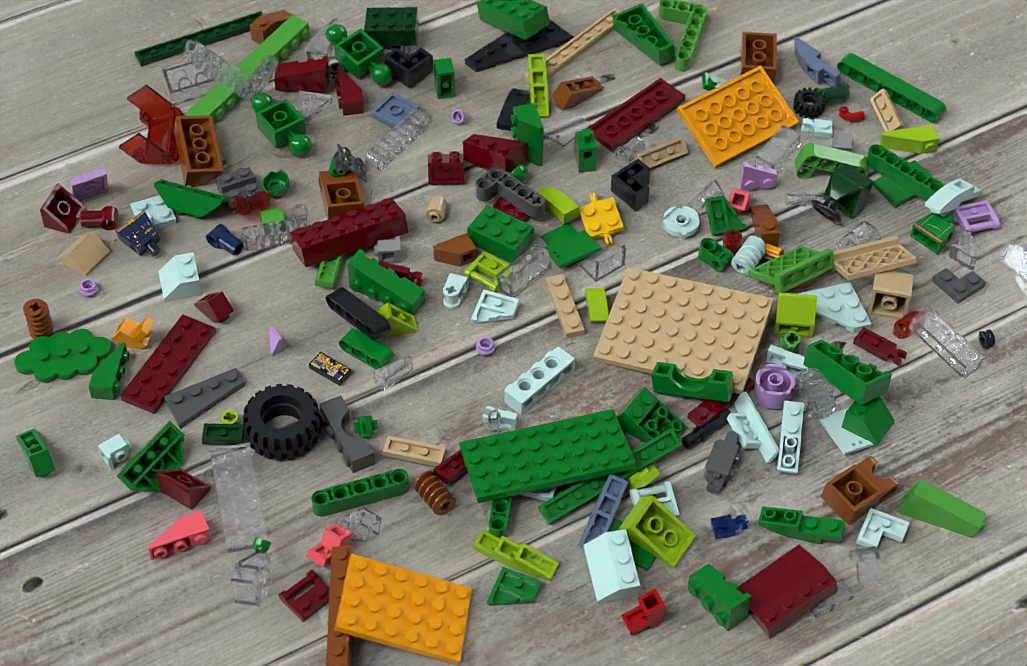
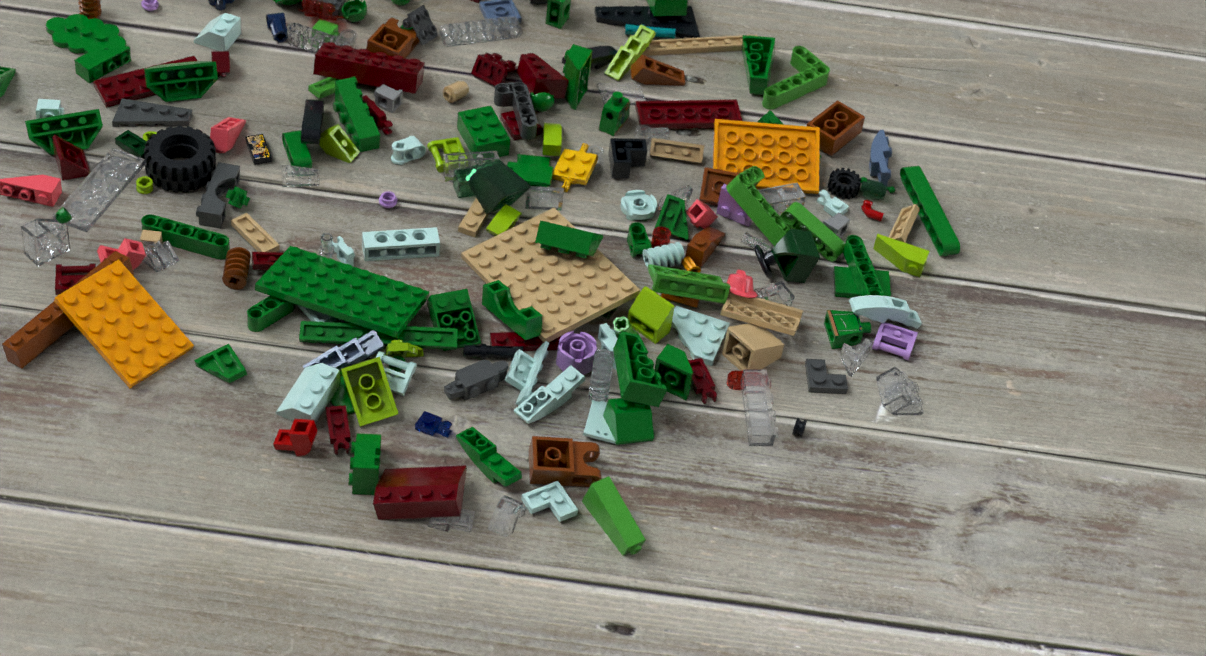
camera: 30 degrees right, 5 degrees down
light orange brick [112,316,154,349] -> none
lavender slope [269,326,283,356] -> none
dark orange slope [433,233,477,267] -> none
lavender hinge [451,109,467,124] -> none
light aqua wing [471,289,519,324] -> none
lime slope [471,529,559,581] -> none
none -> lime bush [136,176,153,194]
none -> tan slope [140,230,163,247]
none -> green wedge [144,61,218,102]
none -> coral slope [210,117,246,153]
none -> dark red plate [325,405,351,455]
none -> clear green panel [453,168,477,198]
none -> clear green slope [465,160,531,214]
none -> green slope [535,220,603,258]
none -> teal pin [625,24,676,39]
none -> green slope [654,344,693,401]
none -> dark orange plate [699,167,739,205]
none -> bright green beam [726,166,790,246]
none -> coral piece [726,269,758,298]

